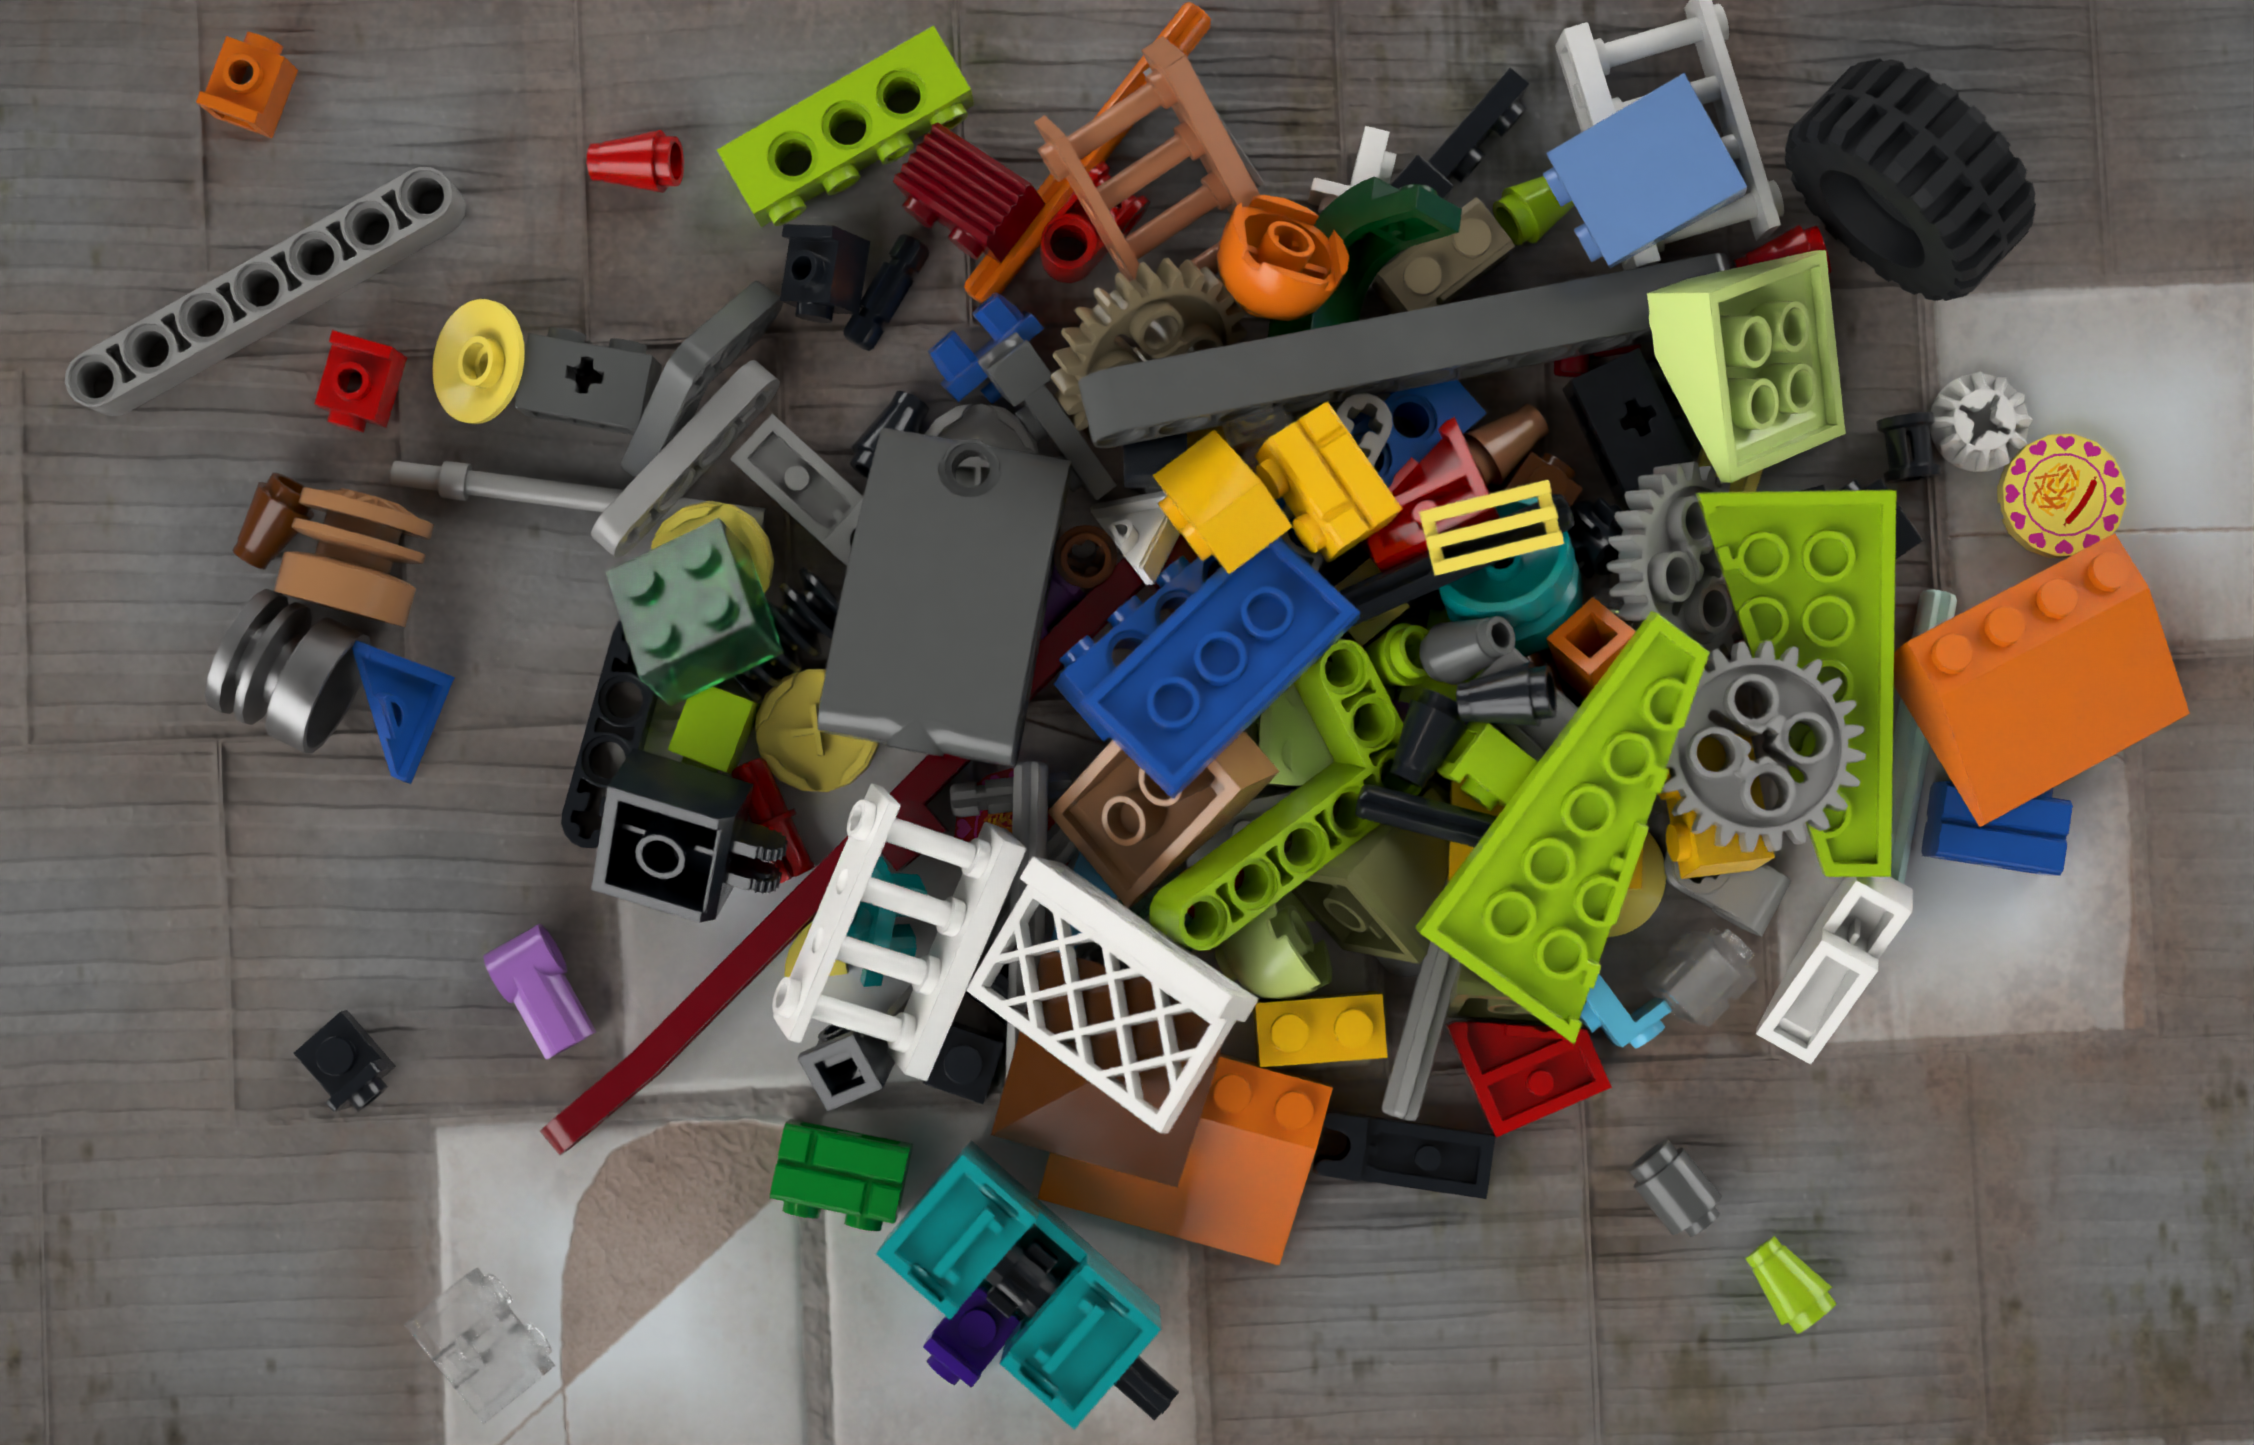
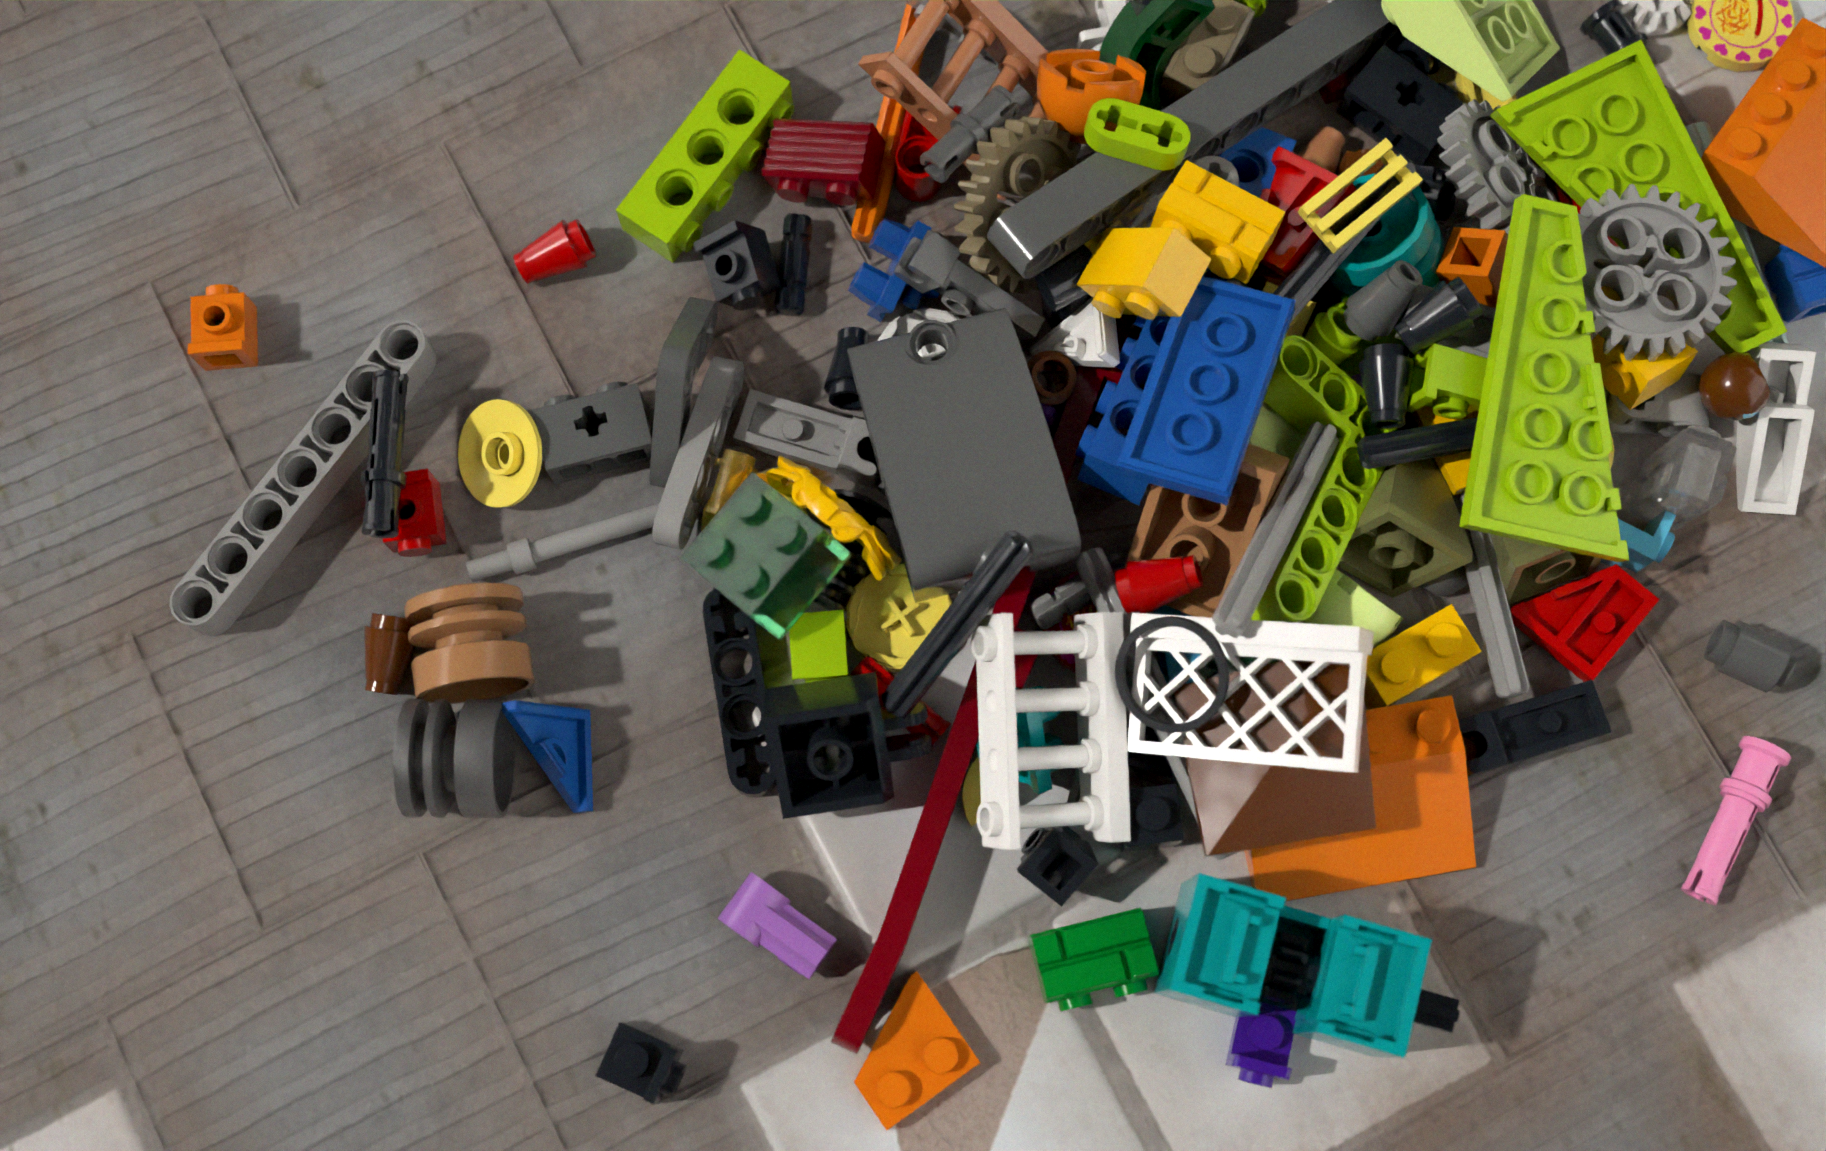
camera: 25 degrees left, 10 degrees down
none -> black pin [360,370,409,538]
none -> clear yellow pin [705,449,758,523]
none -> yellow piece [766,455,902,581]
none -> orange wing [854,971,980,1131]
none -> black axle [881,530,1034,719]
none -> dark grey pin [919,85,1020,183]
none -> lime beam [1084,98,1190,171]
none -> red cone [1115,555,1204,614]
none -> black piece [1115,616,1230,733]
none -> light grey axle [1212,422,1339,638]
none -> bright pink pin [1681,736,1792,905]
none -> reddish brown piece [1699,352,1771,421]

